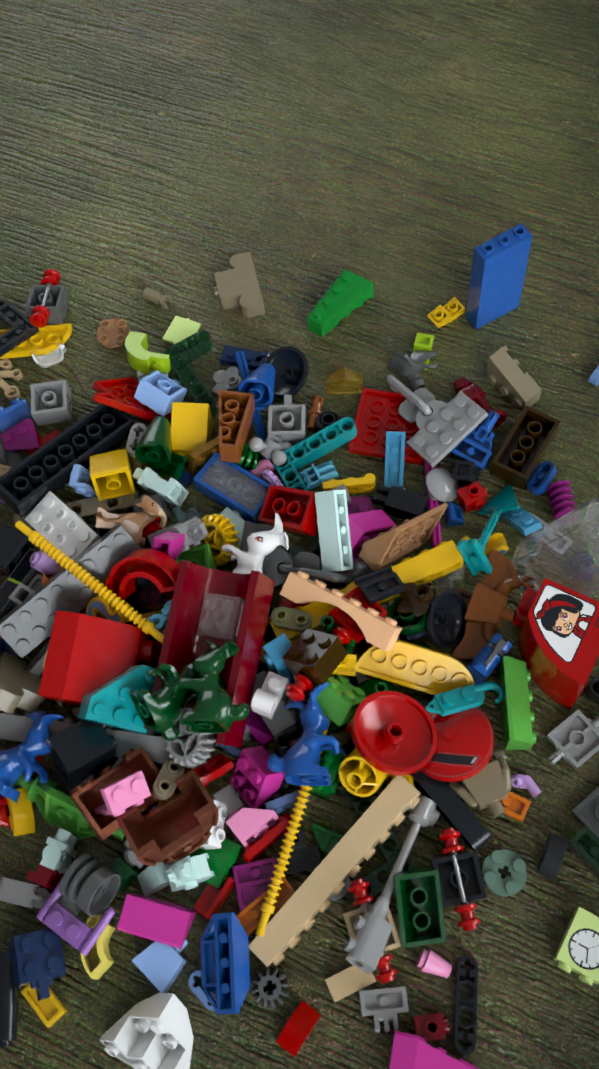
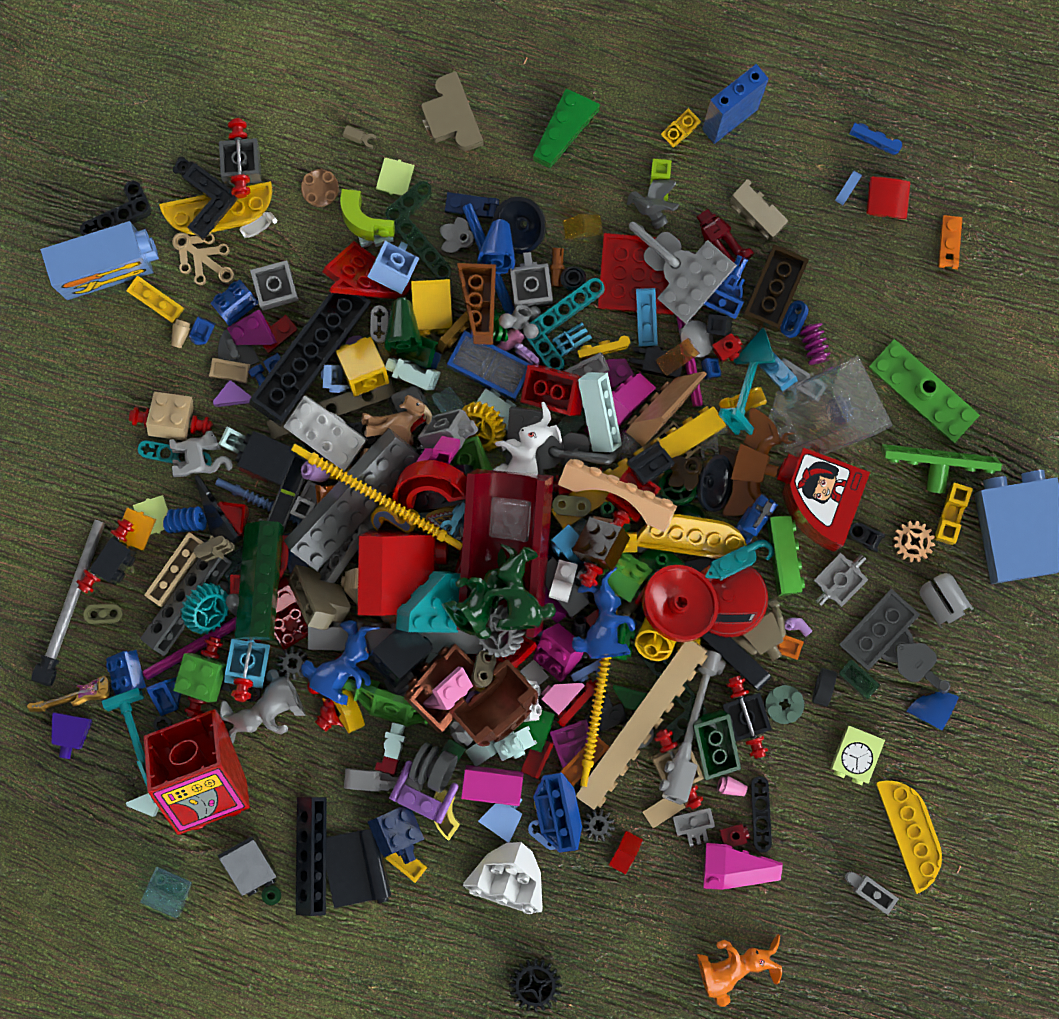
camera: 15 degrees left, 20 degrees up
none -> clear orange slope [655,338,700,376]

